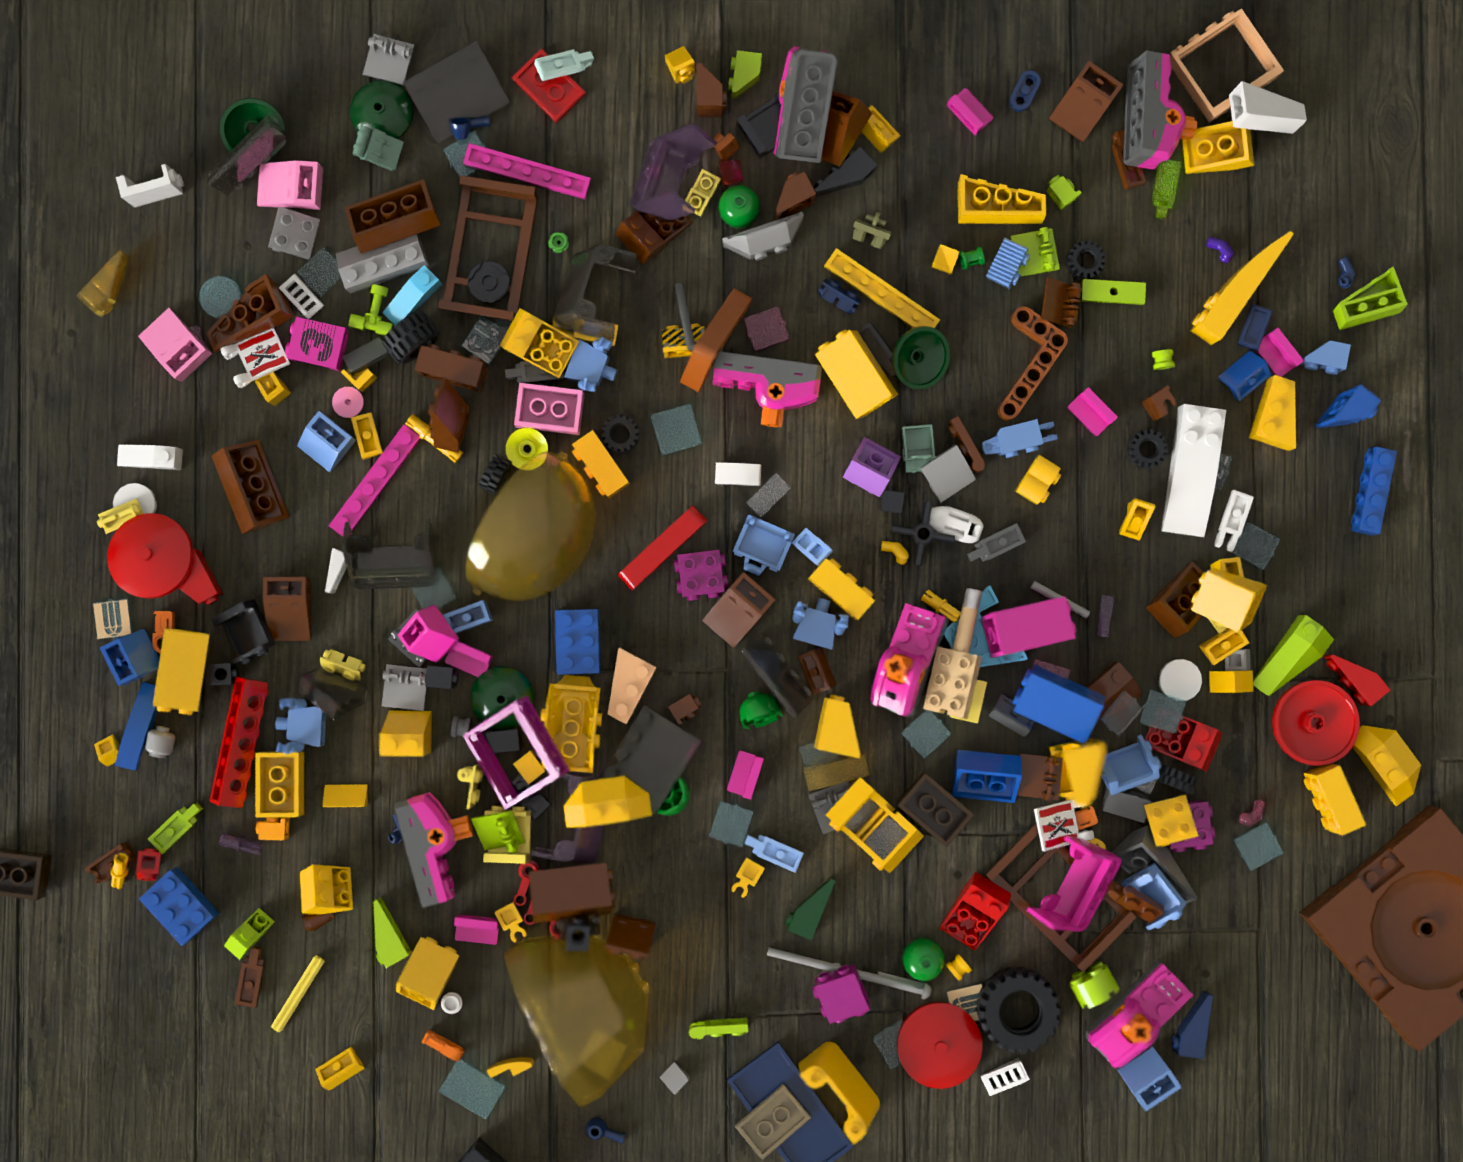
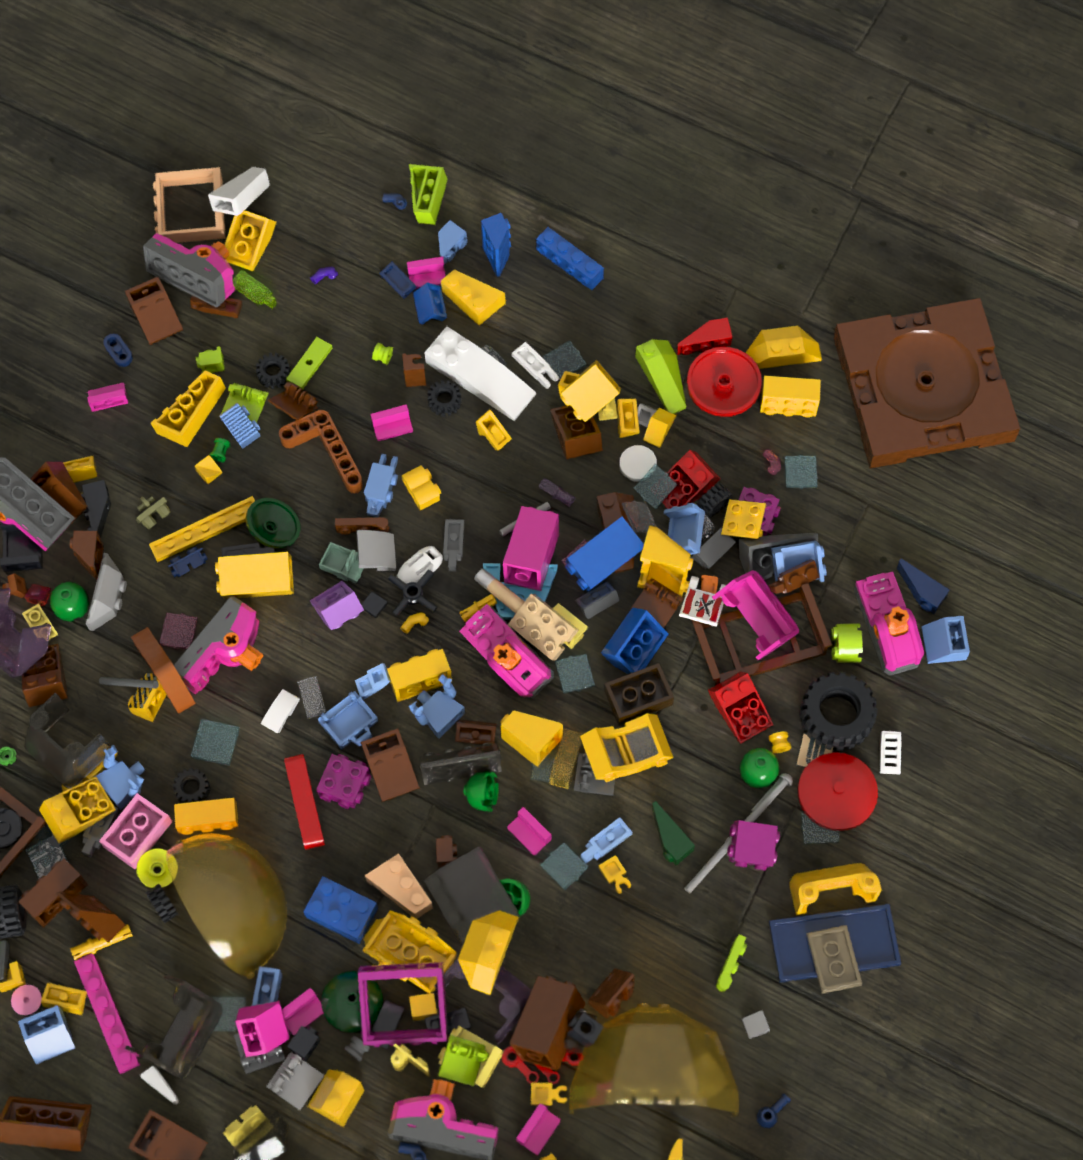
camera: 60 degrees left, 20 degrees down
yellow slope [1191,231,1294,345] -> none

